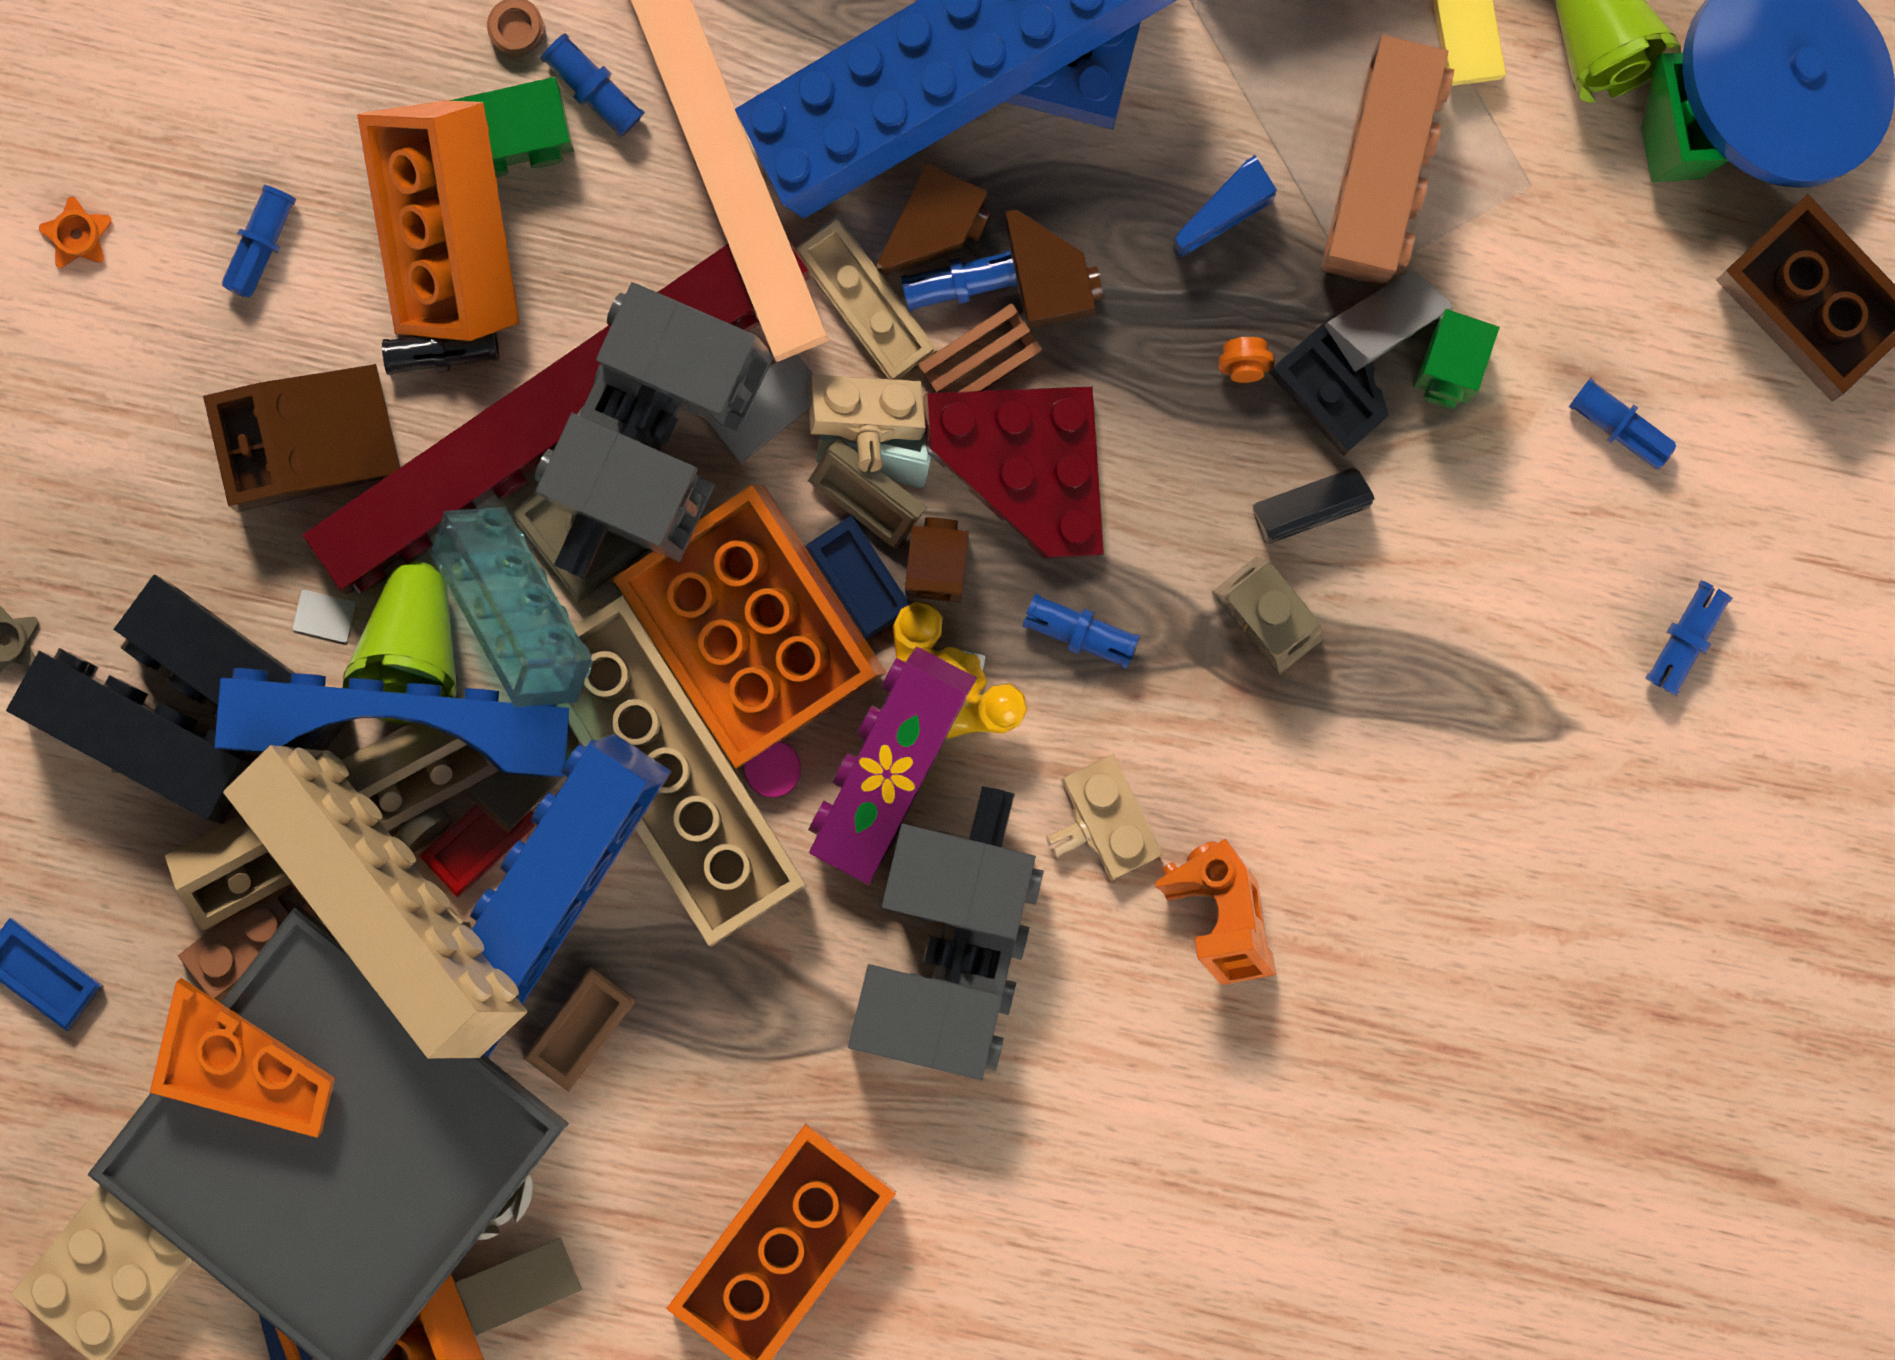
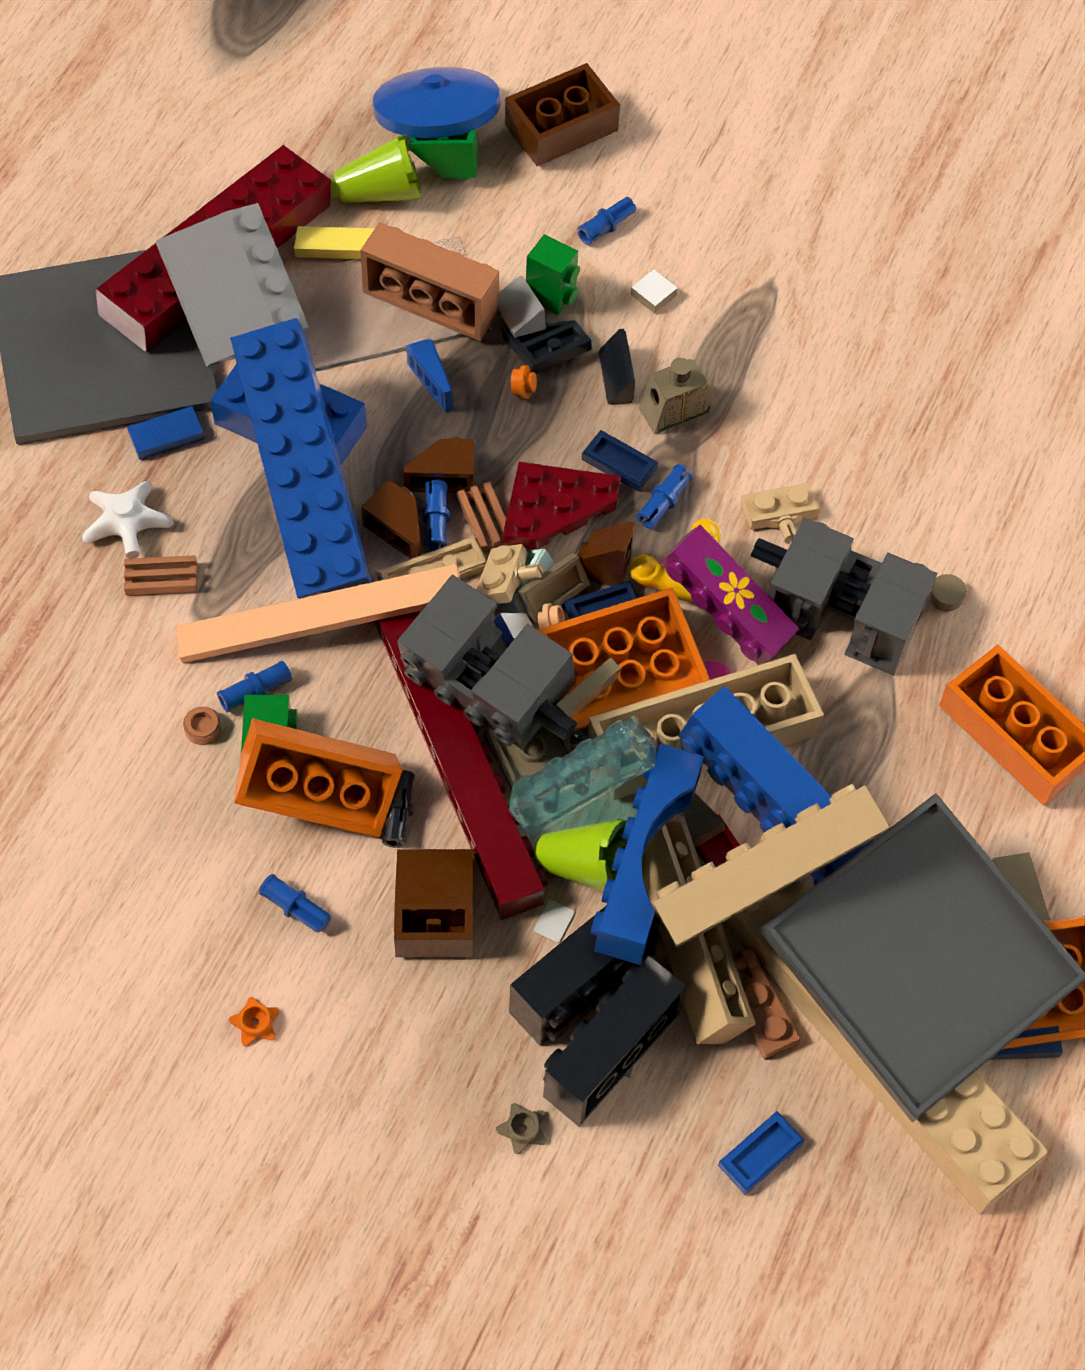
camera: 80 degrees left, 25 degrees down
orange wing [149,978,335,1138] -> none
orange tile [1155,839,1276,985] -> none
blue pin [1645,580,1733,696] -> none
none -> white tile [494,613,534,648]
none -> light nougat plate [538,603,565,629]
none -> dark tan tile [556,657,621,718]
none -> dark blue tile [581,430,658,492]
none -> white tile [631,269,678,313]
none -> dark tan tile [930,574,967,611]

